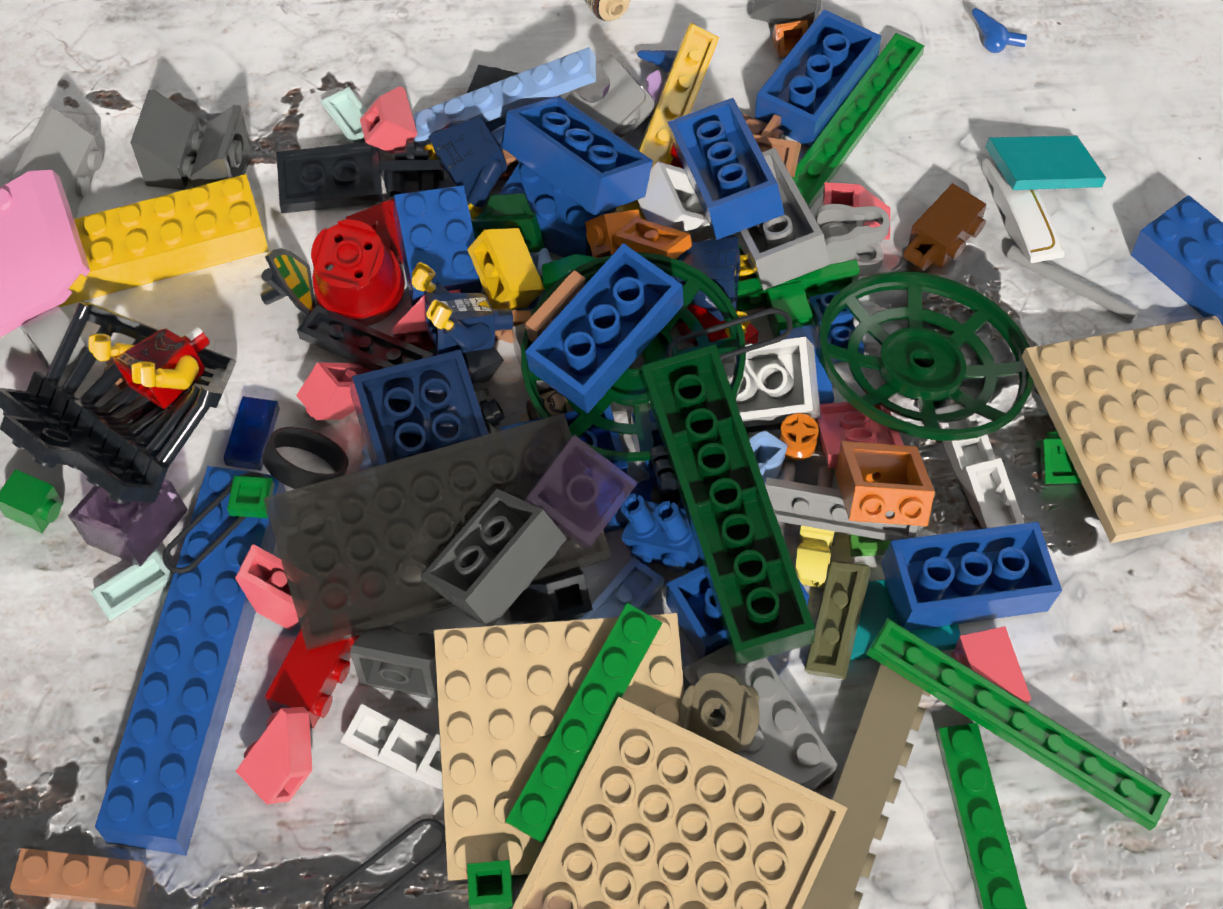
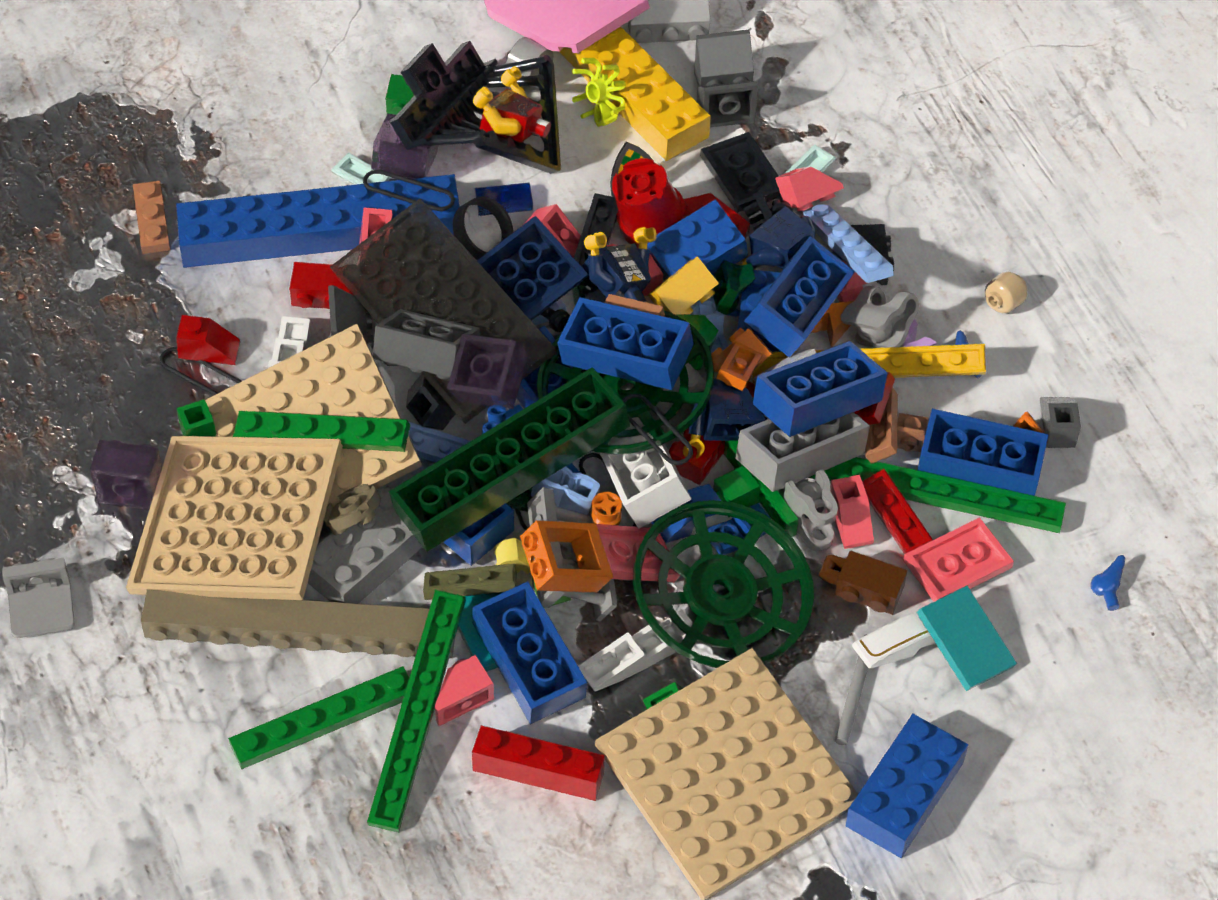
camera: 70 degrees right, 5 degrees down
green tile [227,476,274,518] -> none
coral slope [235,707,312,805] -> none
none -> red slope [176,315,240,365]
none -> red brick [472,725,605,801]
none -> neon yellow animal [572,58,626,127]
none -> red tile [862,469,933,554]
none -> coral plate [903,517,1014,601]

